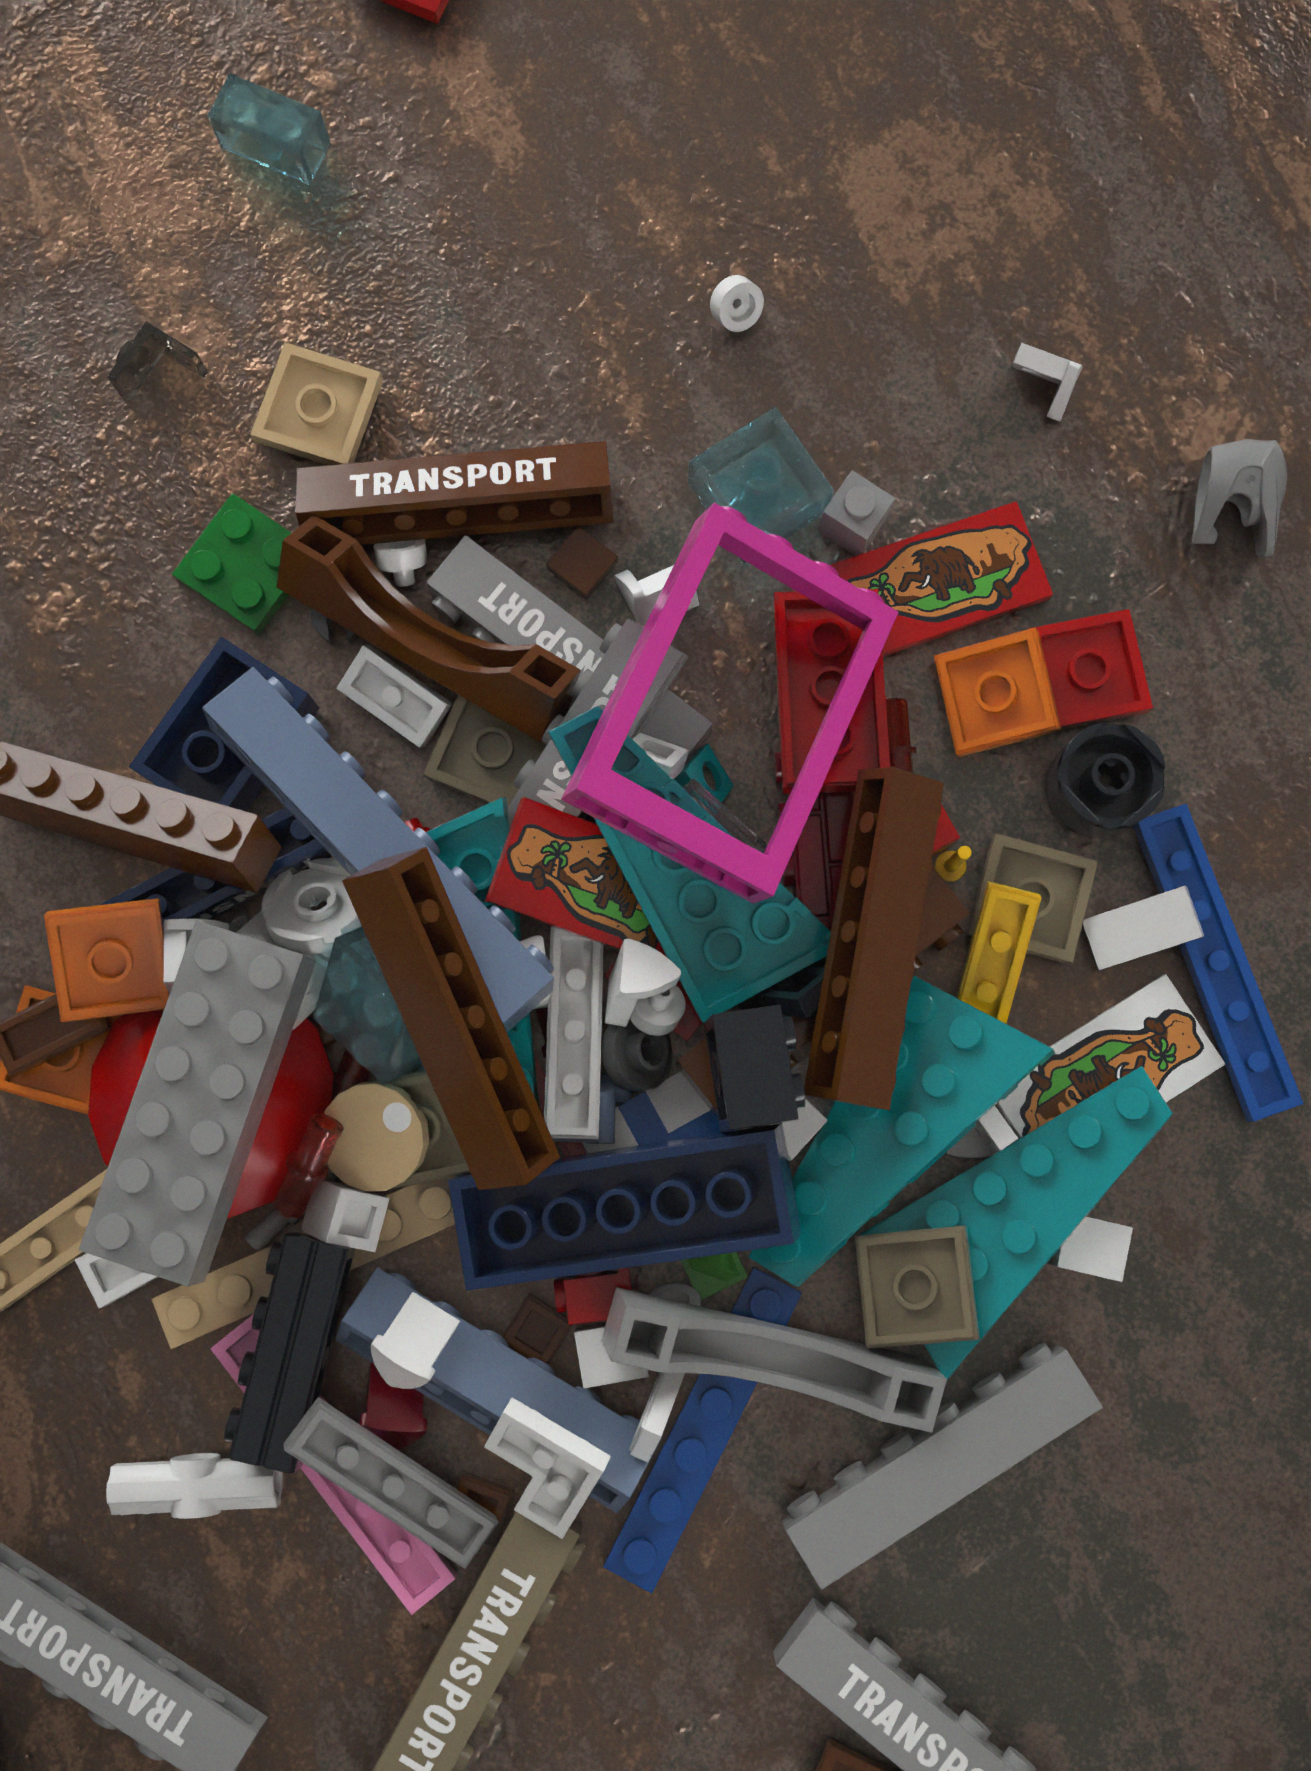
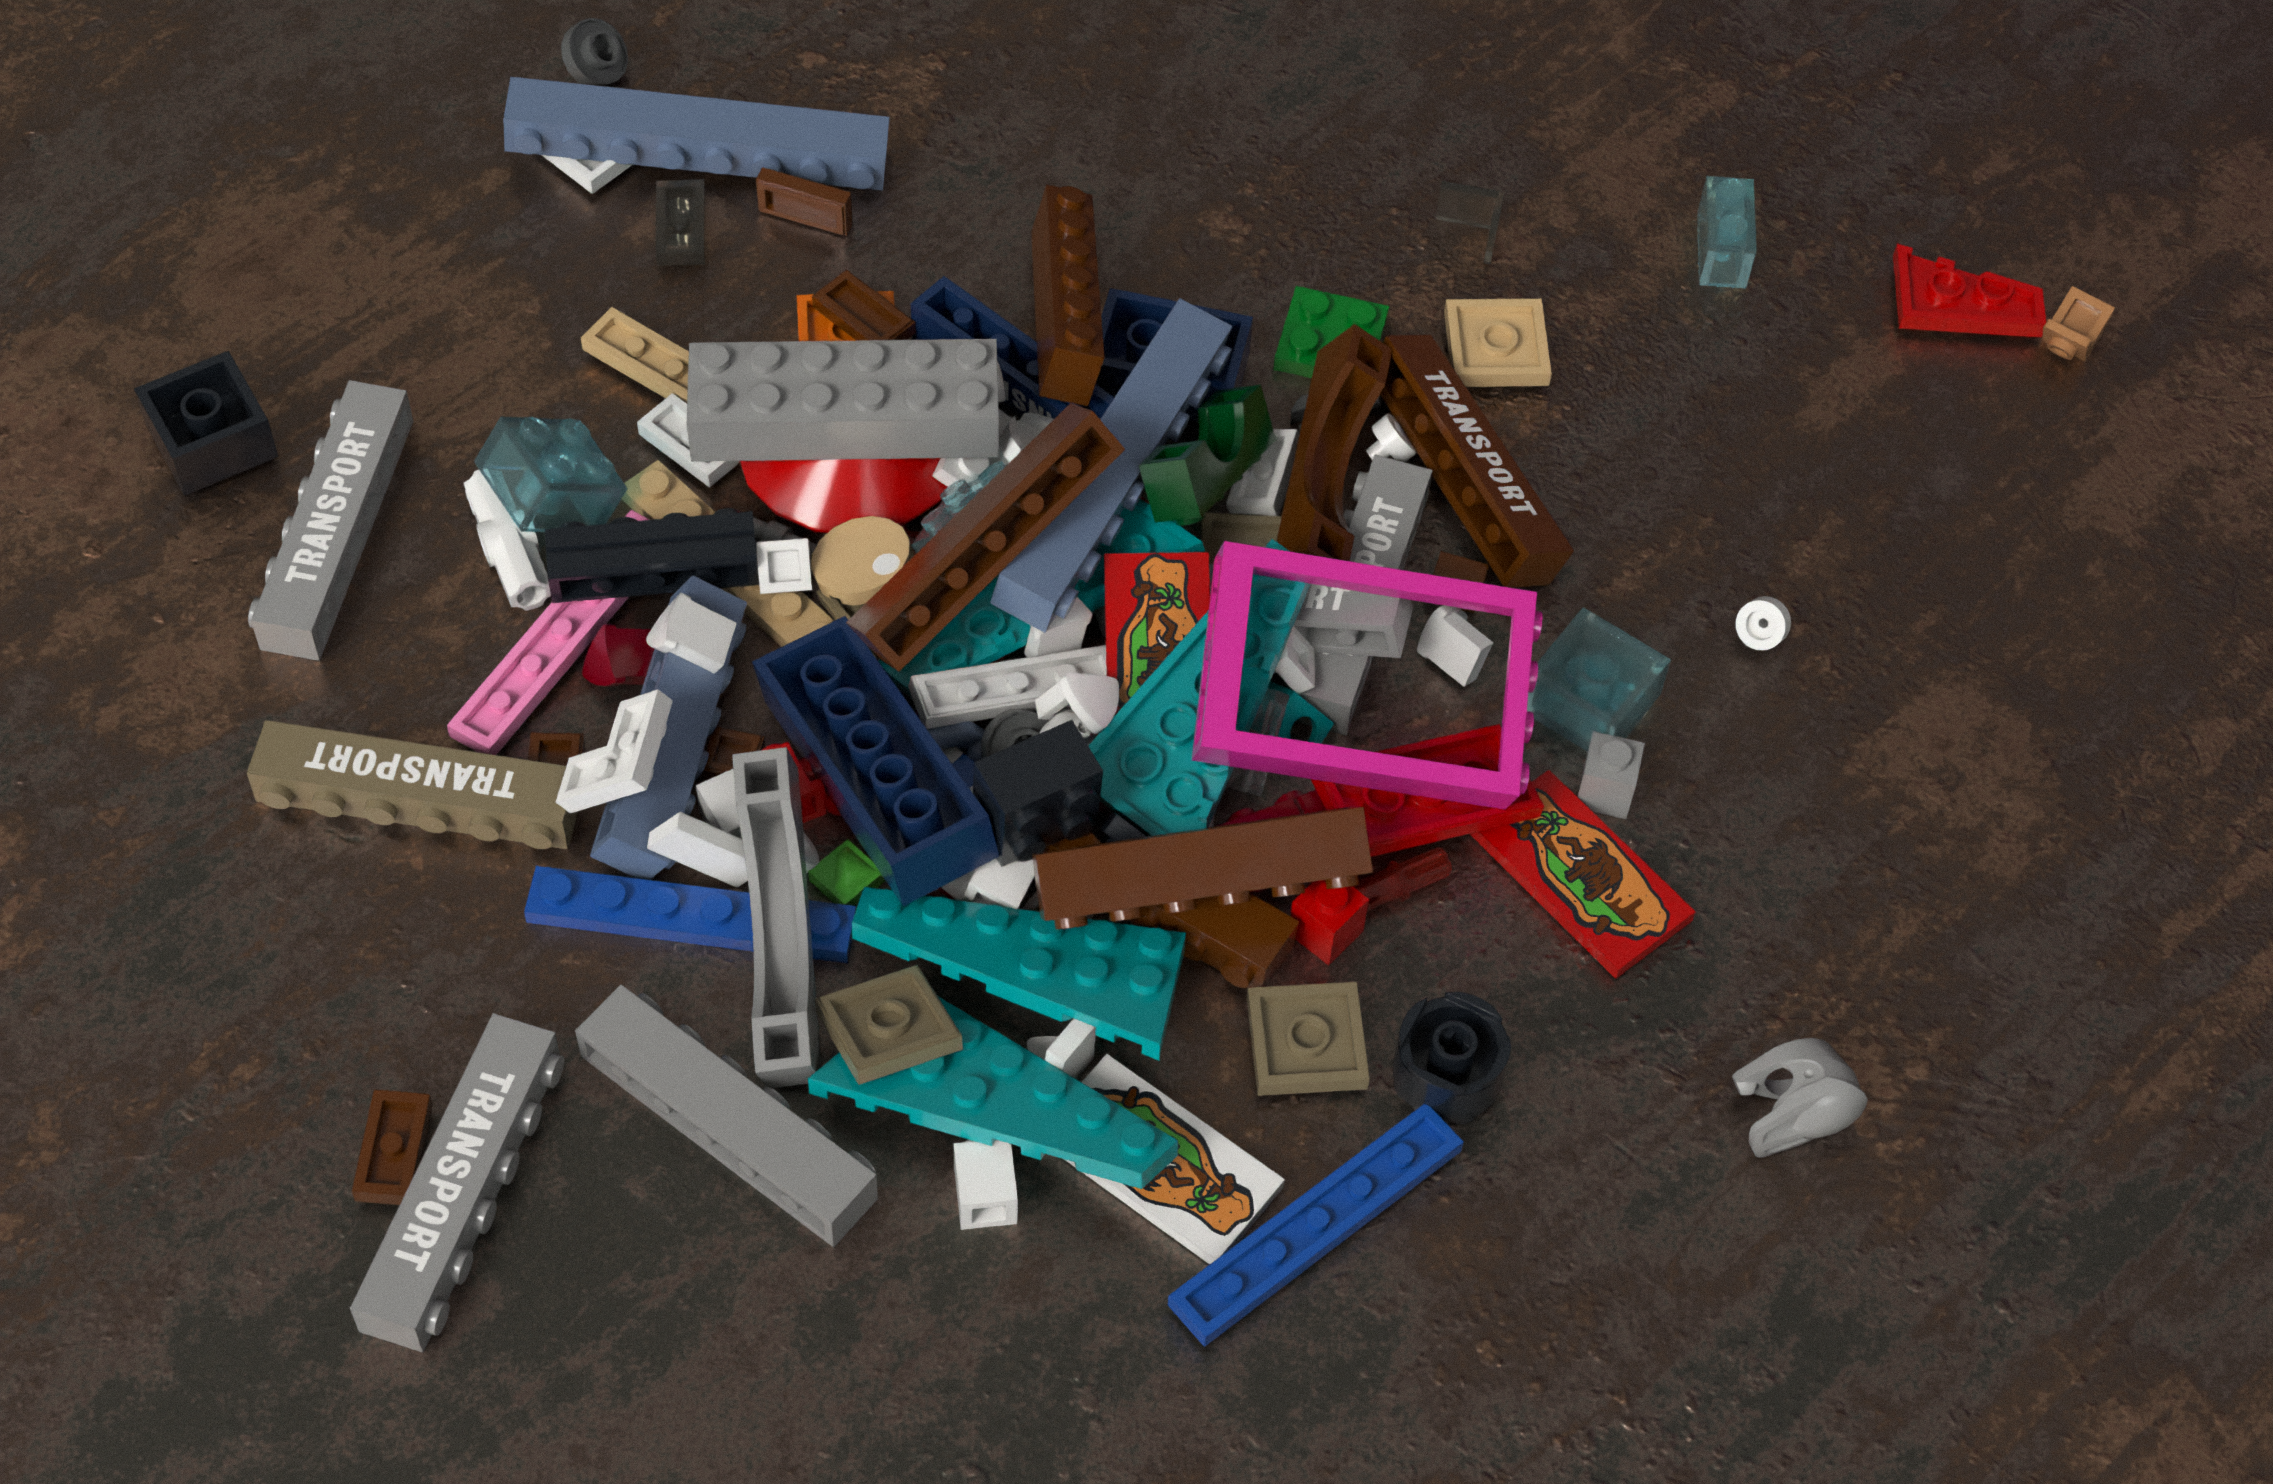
camera: 65 degrees right, 25 degrees down
orange plate [44,898,170,1022] -> none
clear red axle [273,1113,344,1219] -> none
light grey tile [283,1397,499,1569] -> none
orange plate [934,627,1062,757] -> none
yellow pin [934,846,972,882] -> none
yellow tile [956,881,1042,1024] -> none
white tile [1011,343,1083,422] -> none
red plate [1028,609,1153,730] -> none
white tile [1083,886,1204,970] -> none
none -> clear light blue brick [474,416,628,532]
none -> dark green arch [1138,384,1276,526]

